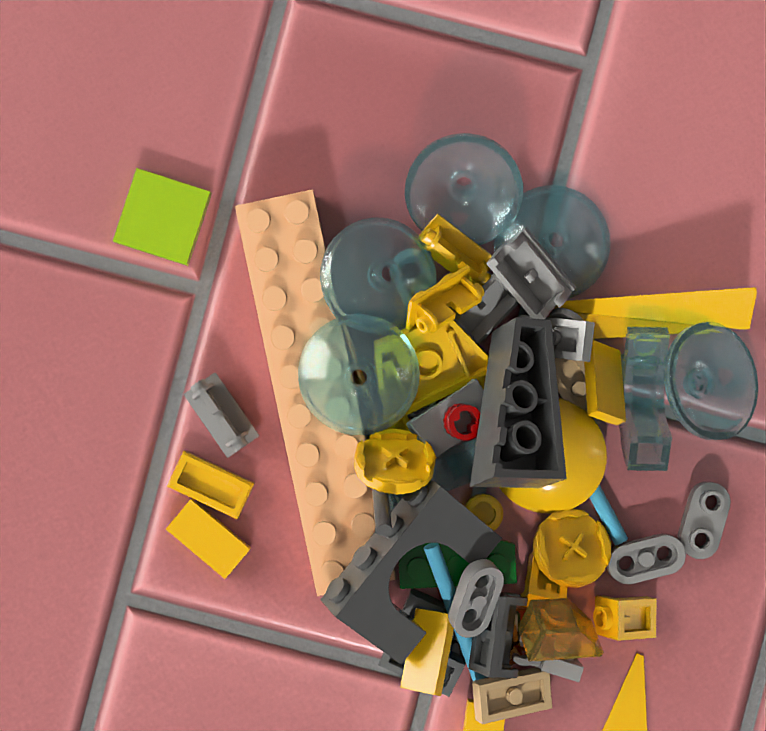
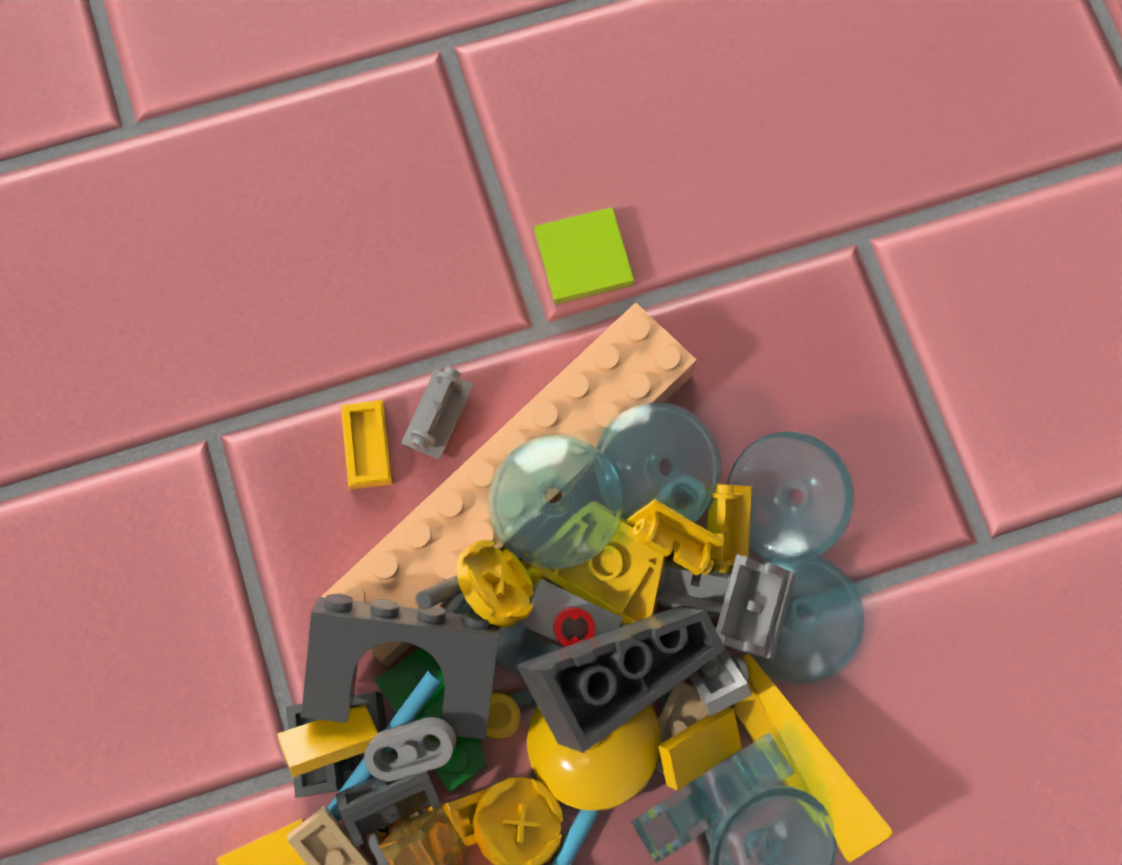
camera: 55 degrees right, 15 degrees down
yellow tile [166,498,251,579] -> none

